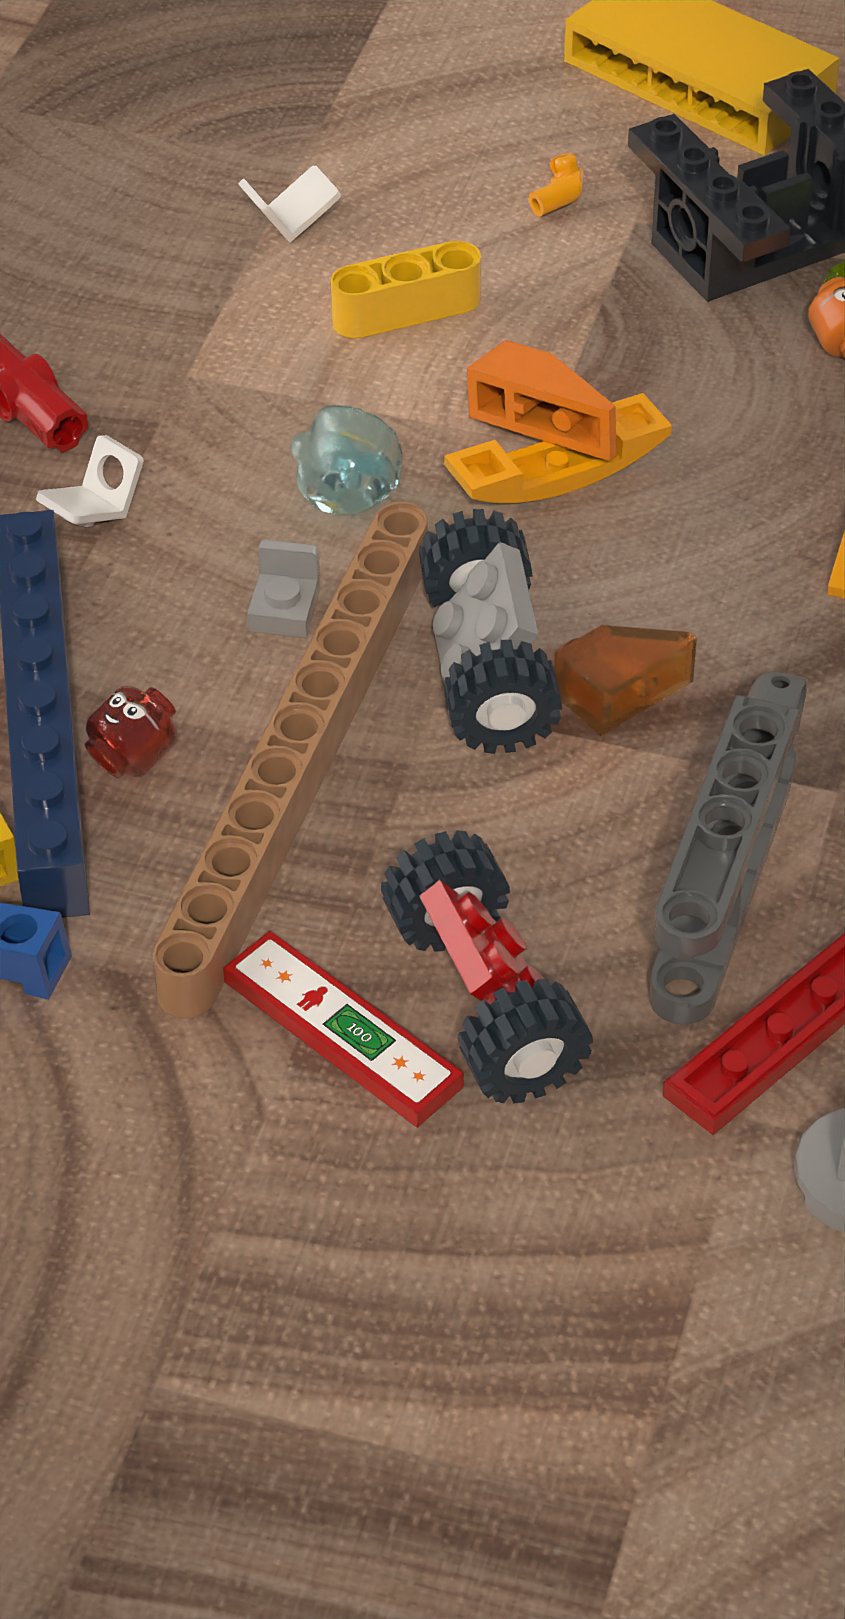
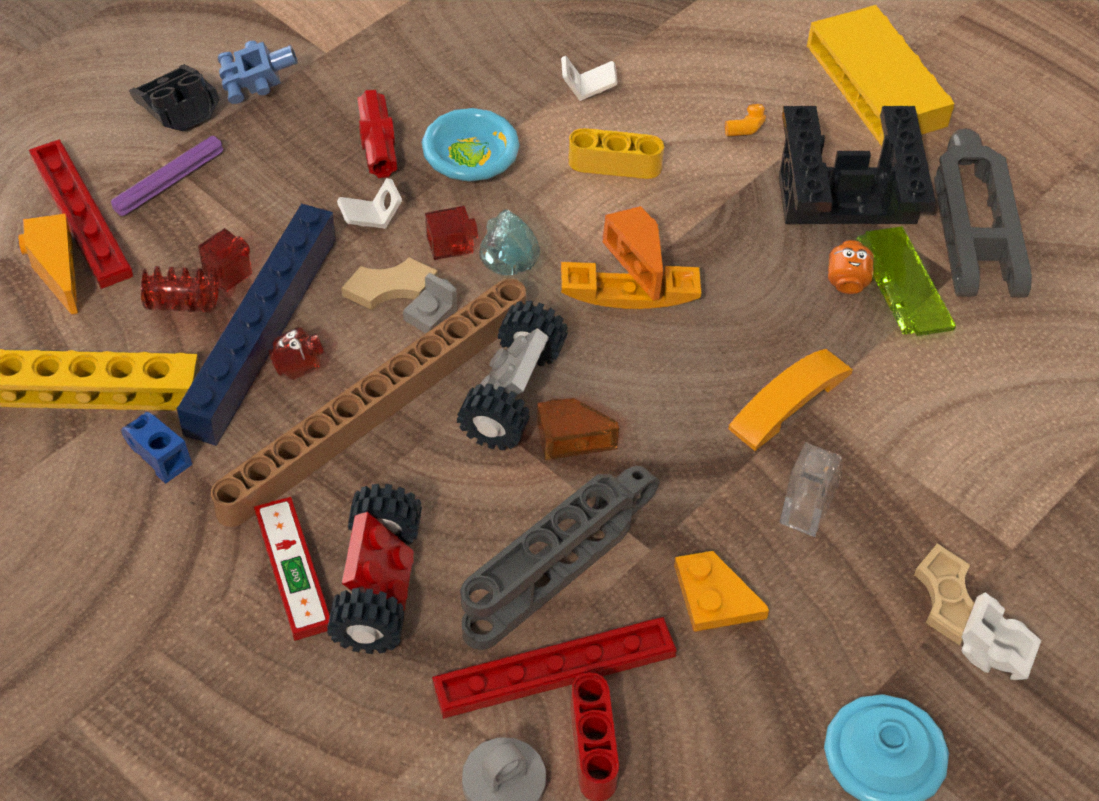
camera: 25 degrees right, 5 degrees up
none -> tan tile [341,257,438,310]
none -> medium azure piece [422,108,520,182]
none -> clear red brick [425,205,478,260]

